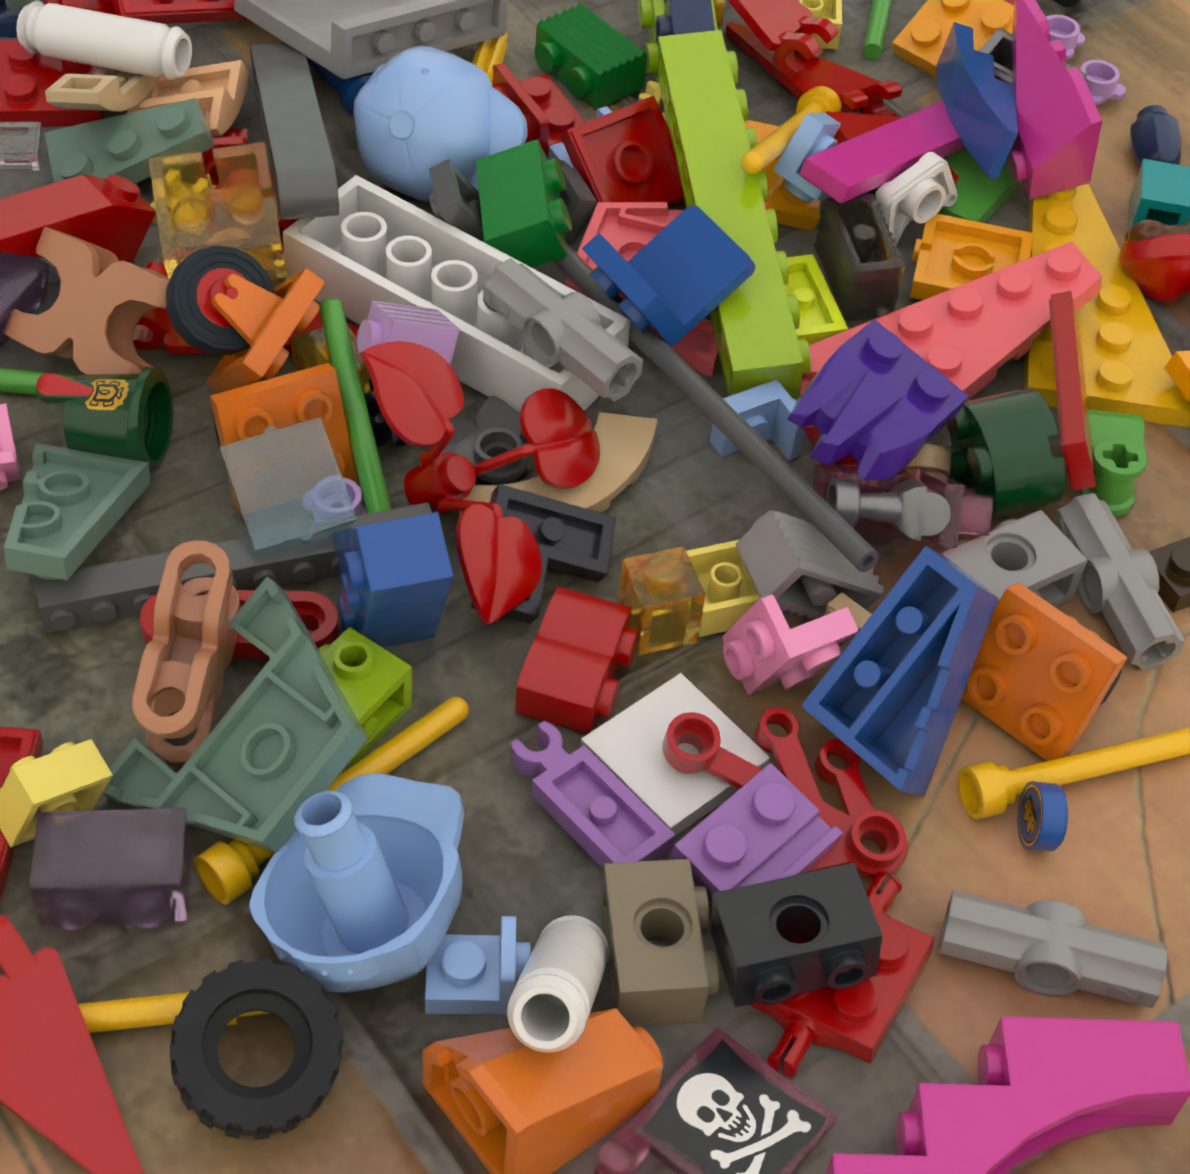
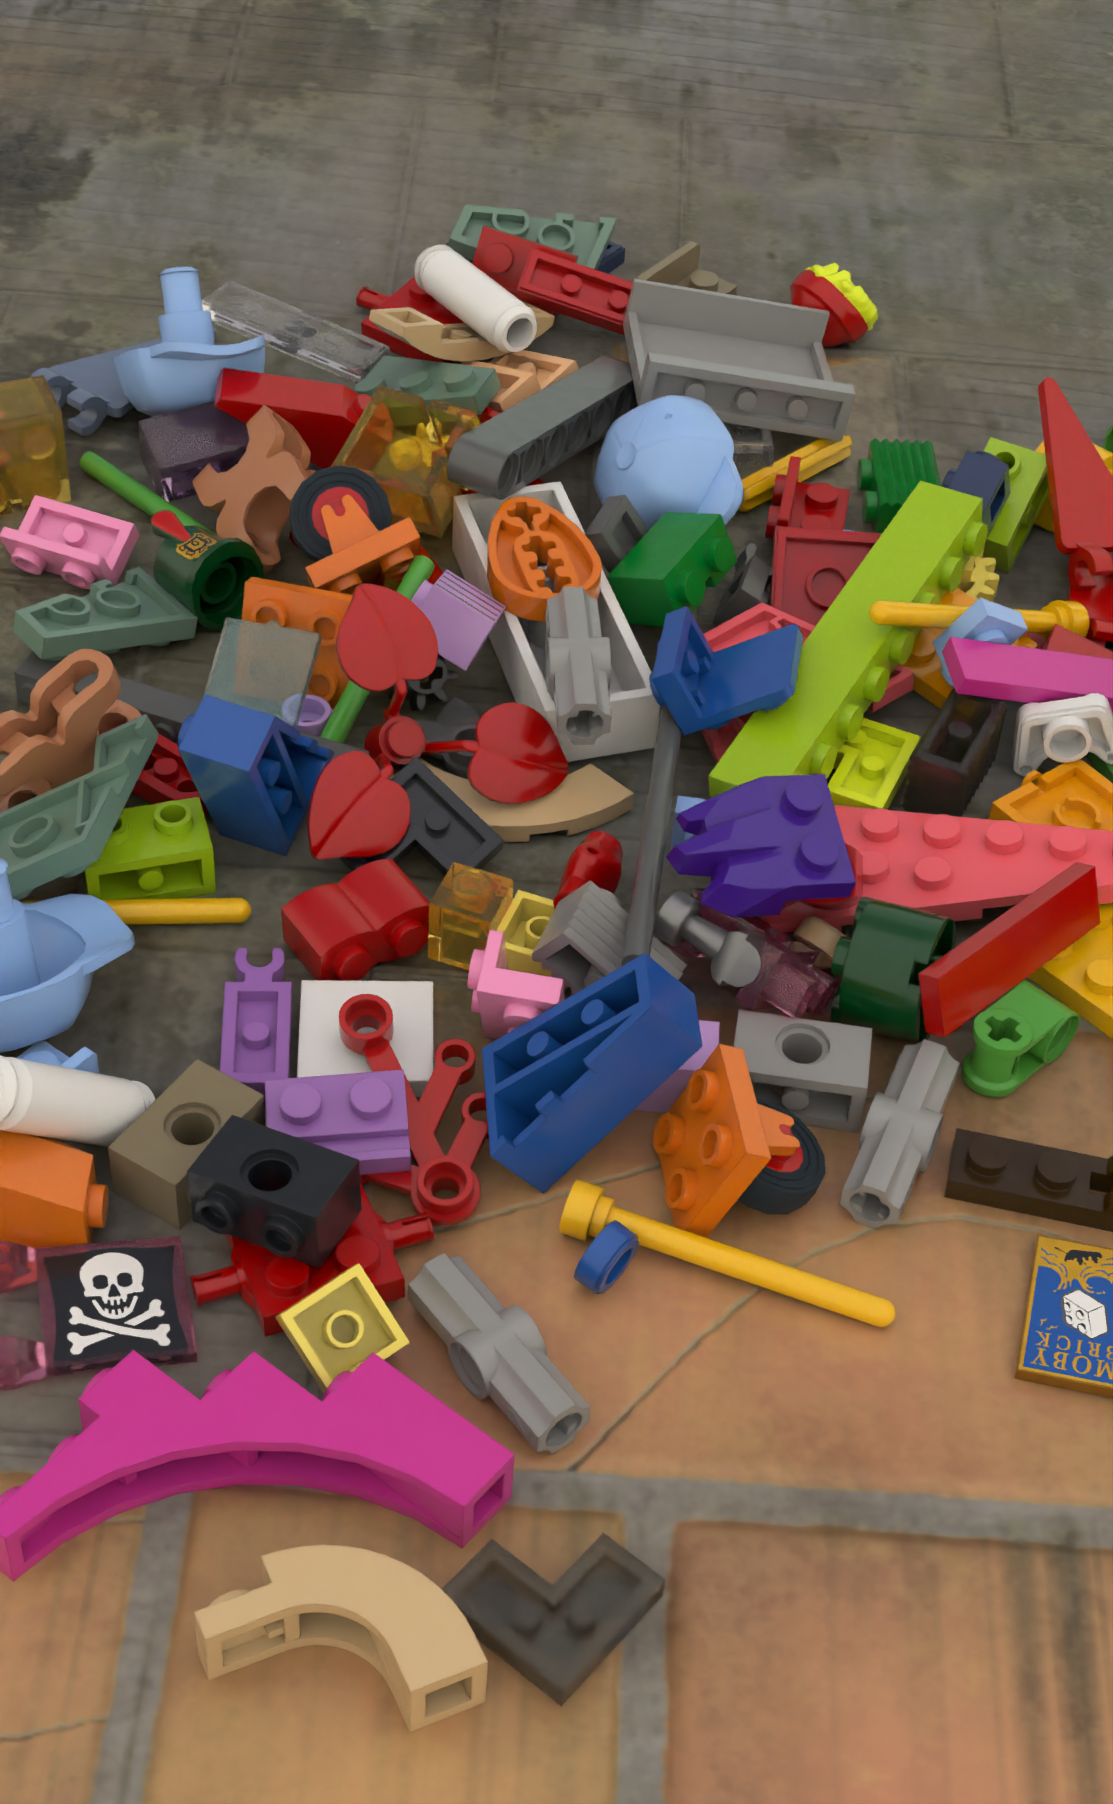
camera: 40 degrees right, 5 degrees down
none -> light yellow piece [275,1263,410,1393]
none -> orange piece [487,497,602,622]
none -> red piece [553,831,623,908]

